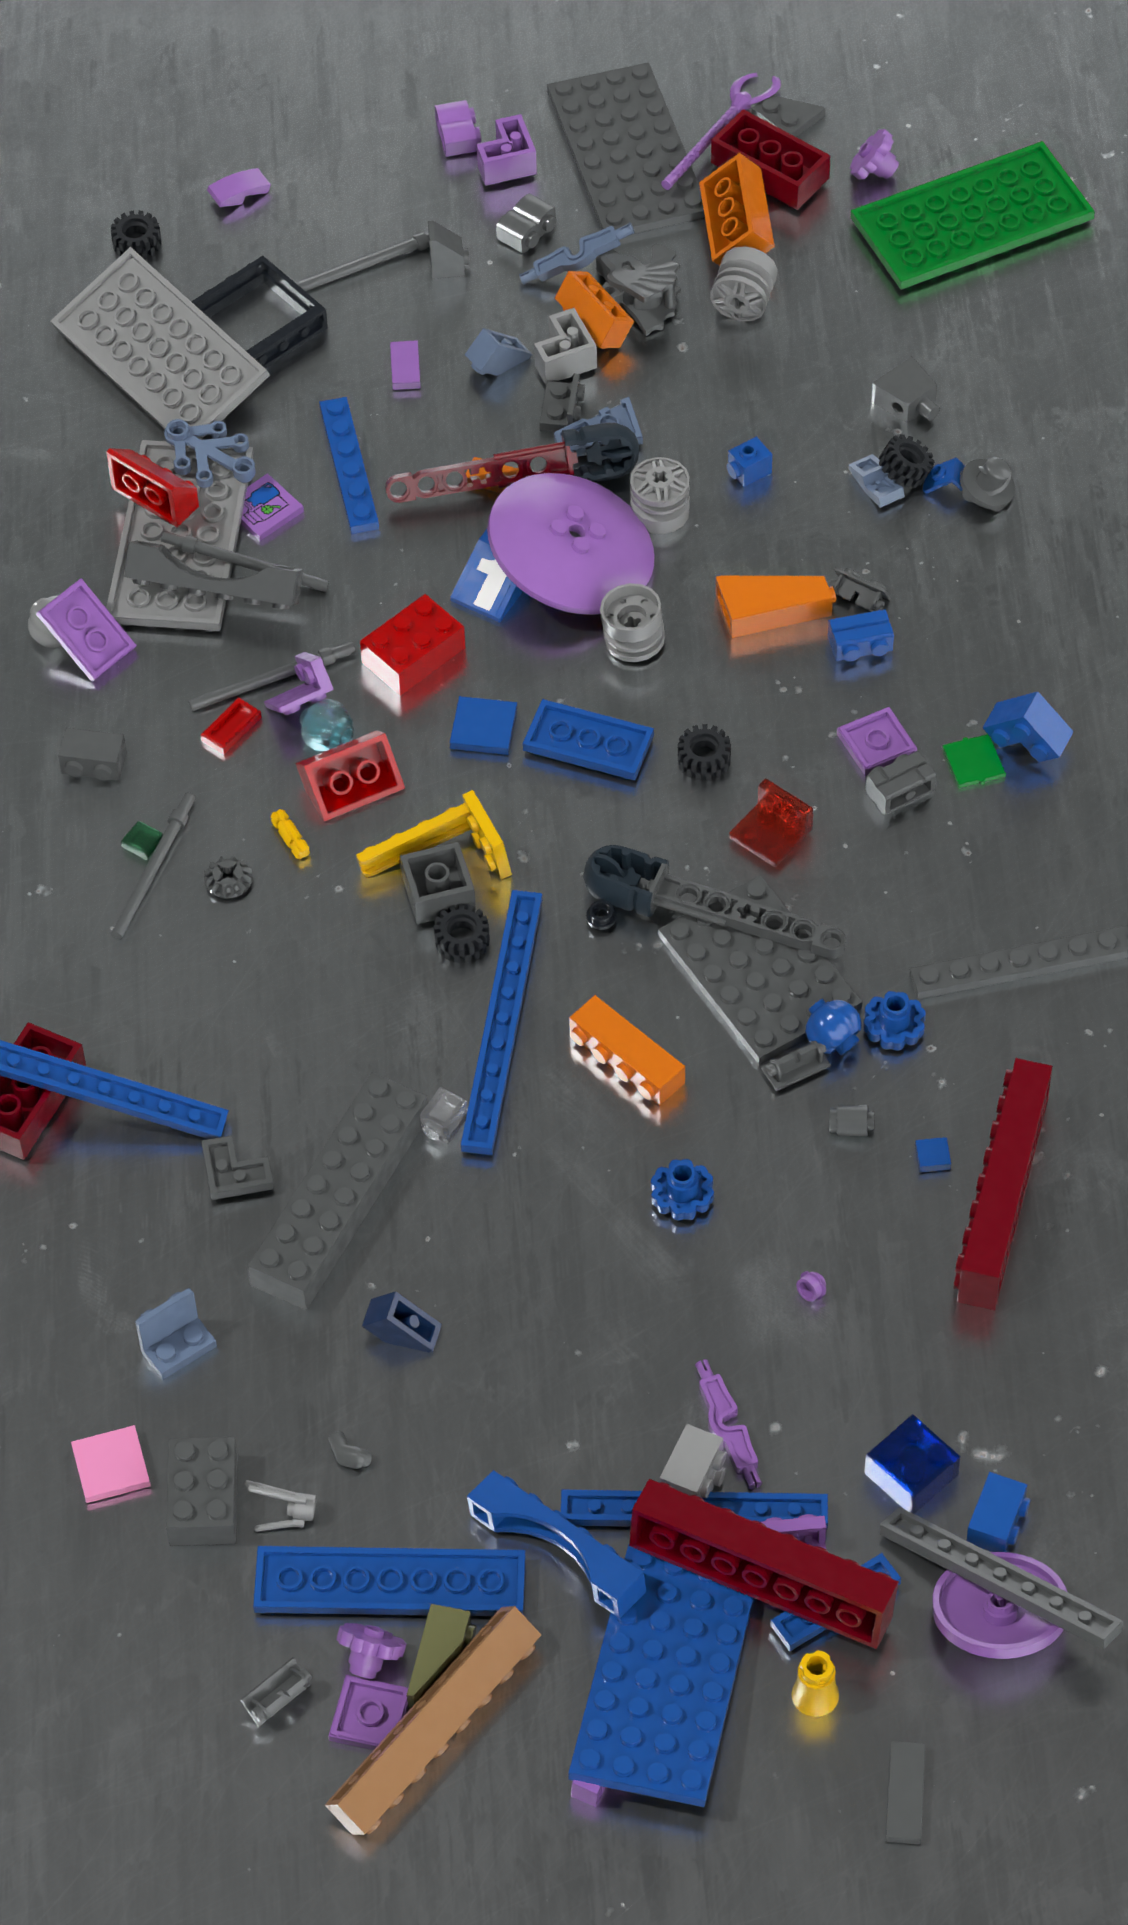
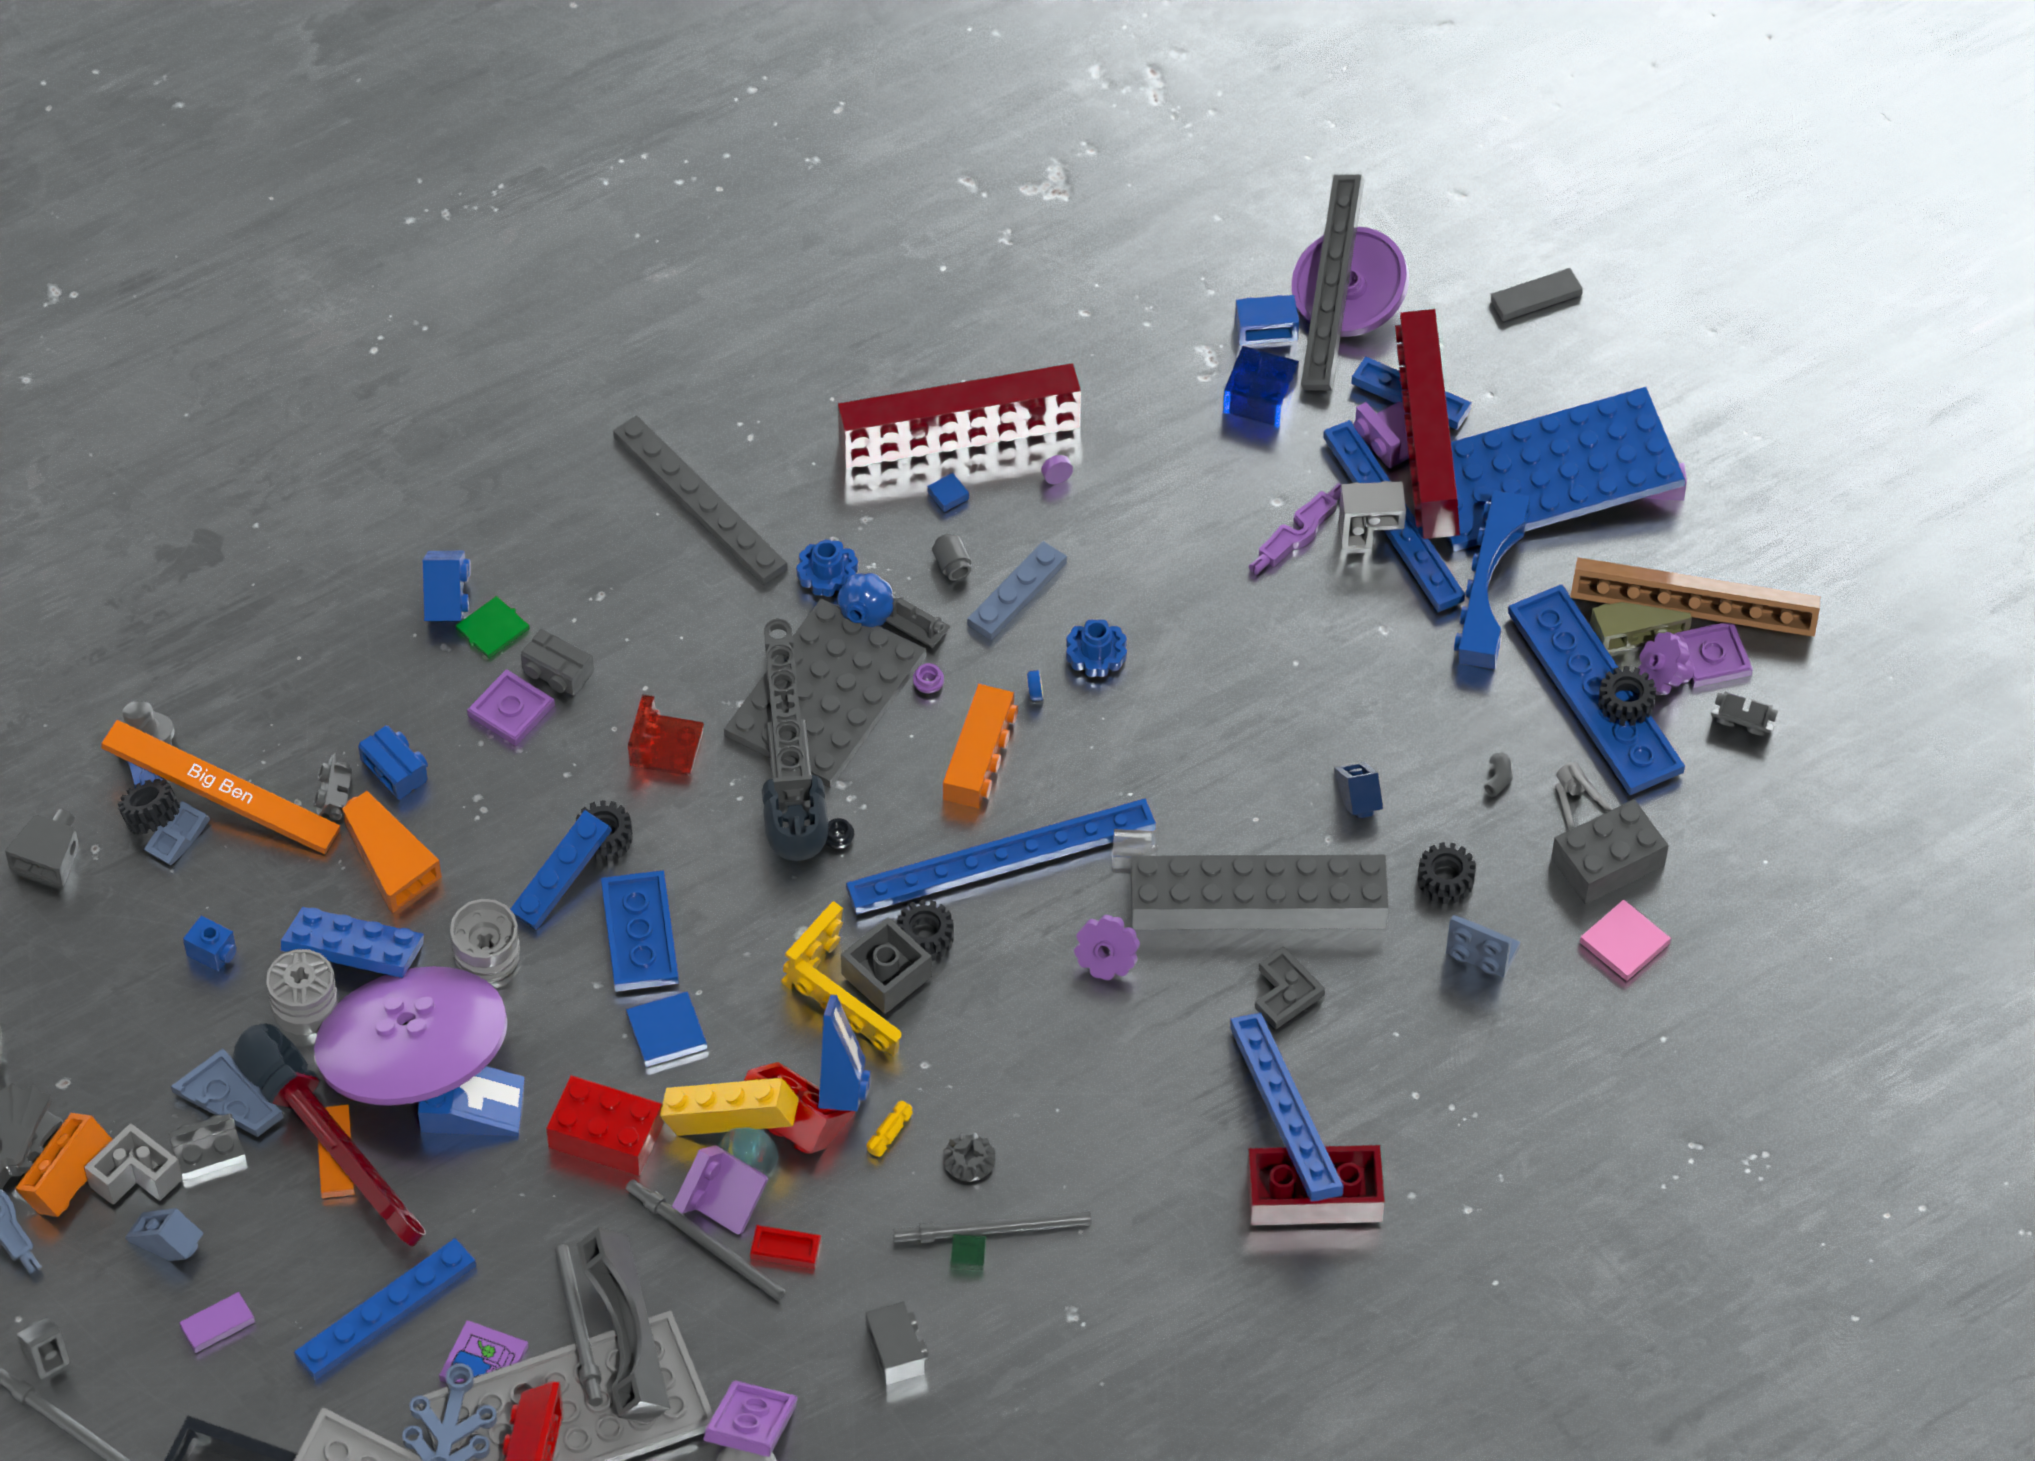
camera: 120 degrees left, 0 degrees up
yellow plant [791,1650,839,1717] -> none
medium lavender plate [796,1271,826,1302] -> none
none -> orange tile [101,720,340,855]
none -> blue plate [280,907,424,978]
none -> blue plate [510,810,612,931]
none -> yellow brick [660,1078,799,1136]
none -> blue slope [819,994,871,1111]
none -> medium lavender plate [913,663,944,693]
none -> sand blue plate [967,541,1067,641]
none -> blue tile [1027,670,1044,702]
none -> medium lavender tile [1041,455,1073,484]
none -> medium lavender plant [1074,915,1140,981]
none -> black tyre [1417,842,1476,904]
none -> black tyre [1598,666,1656,726]

